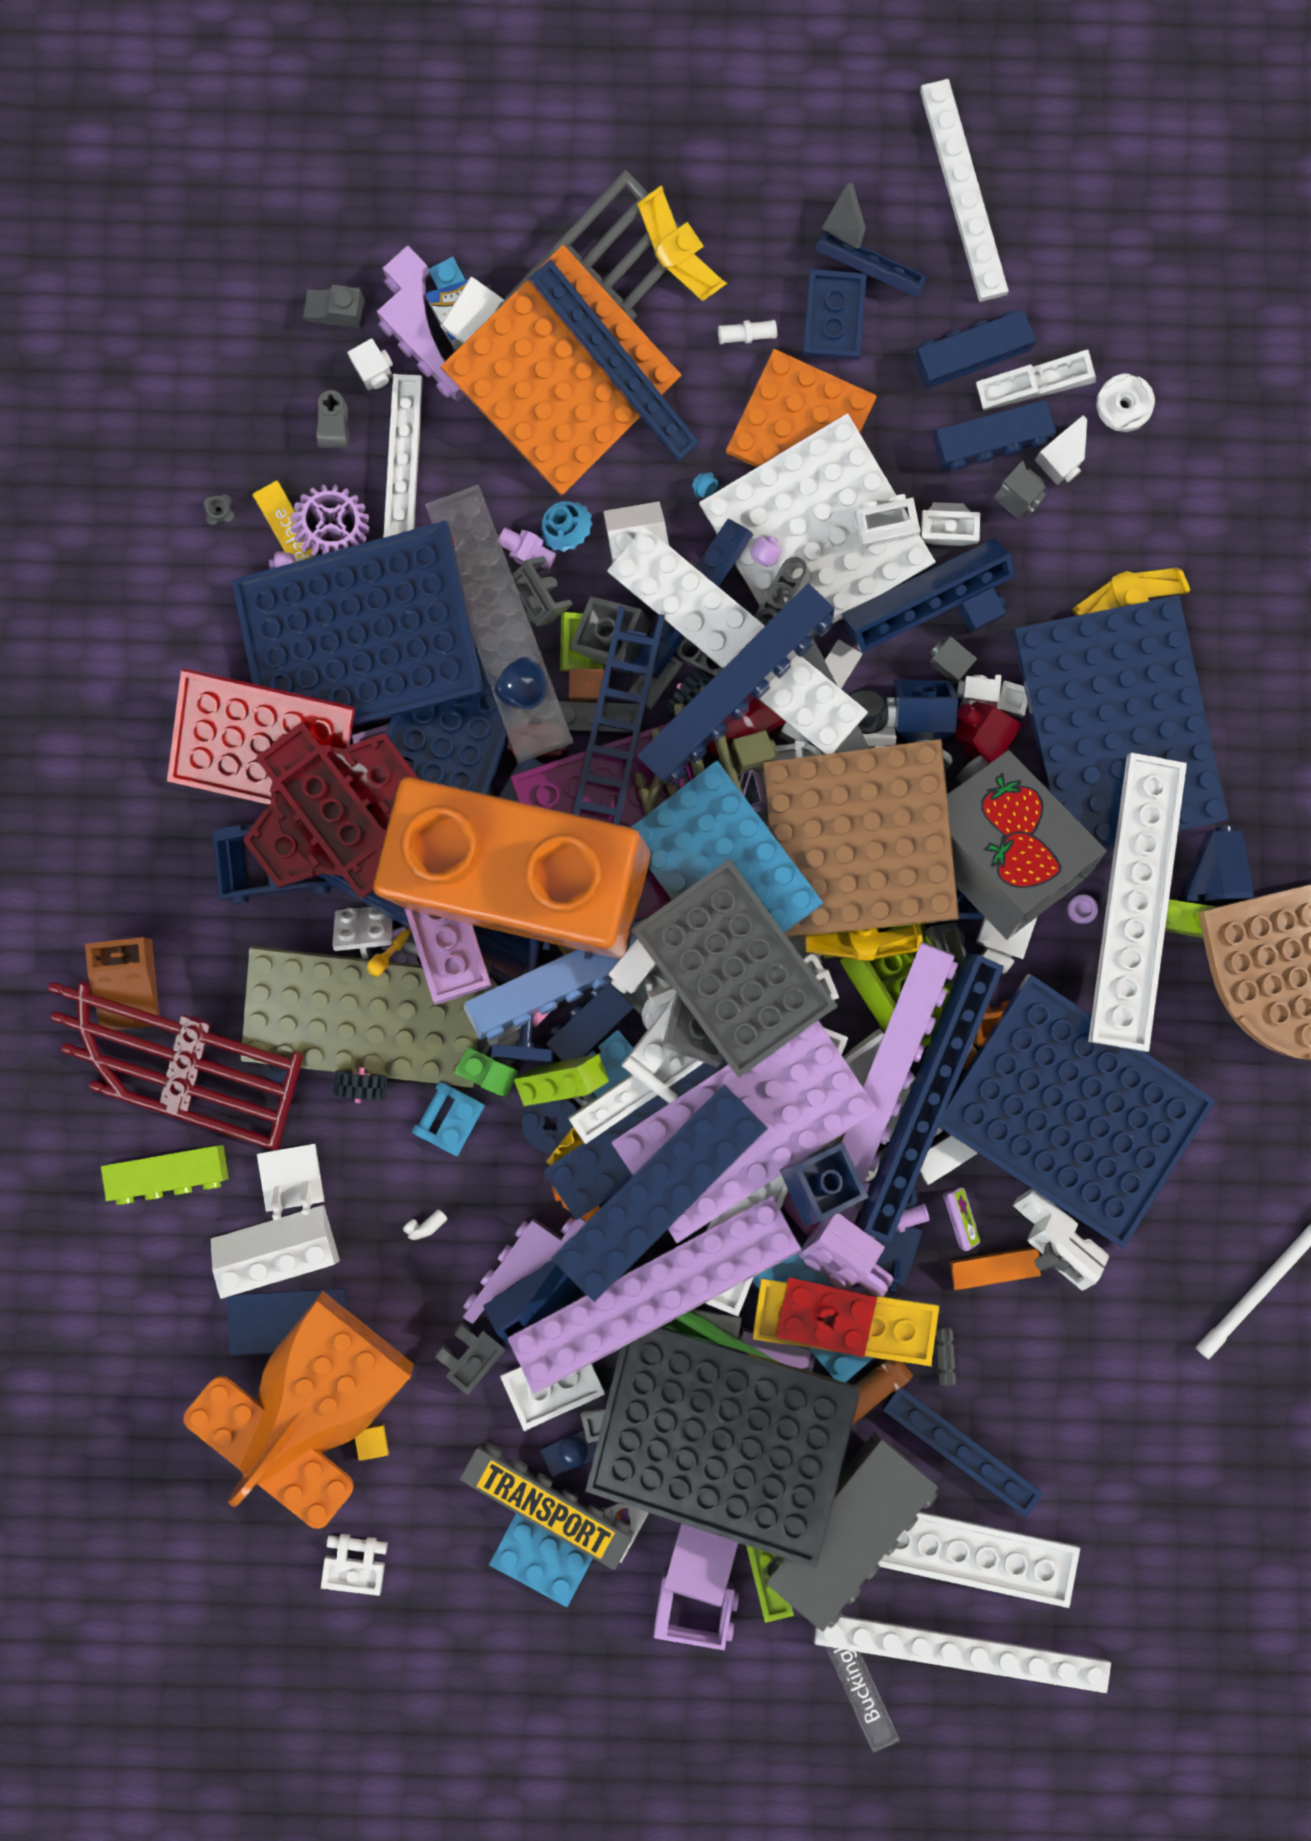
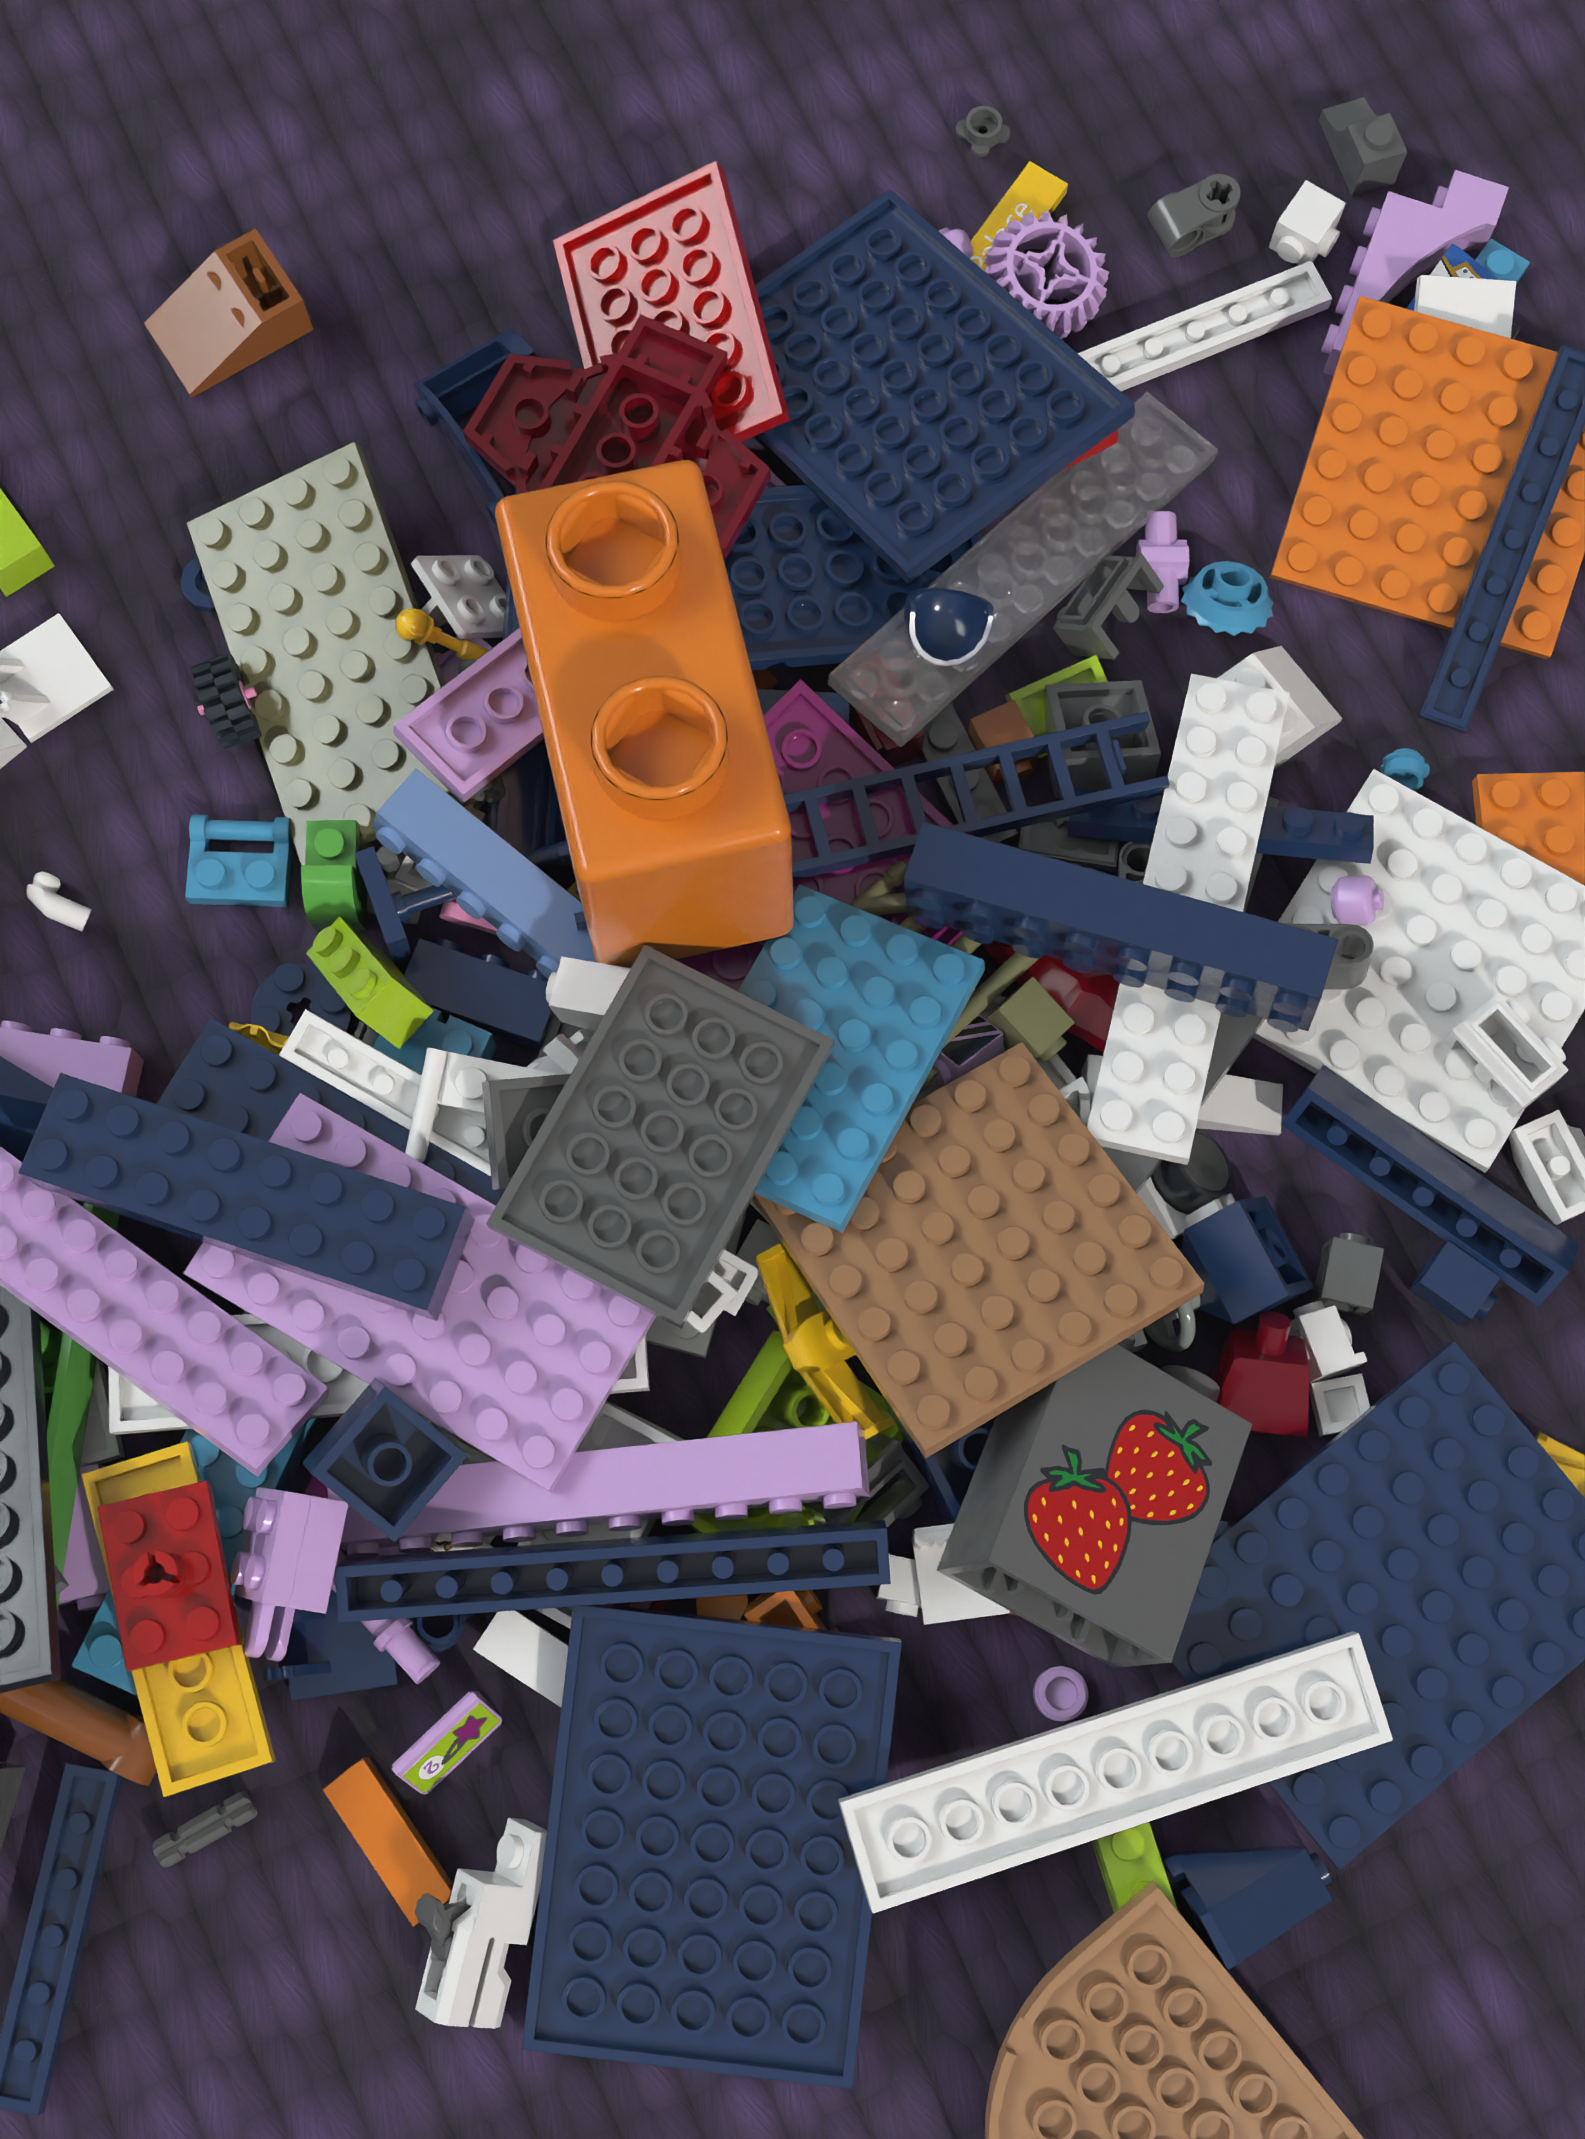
camera: 65 degrees right, 10 degrees down
dark red piece [48,981,304,1151] -> none

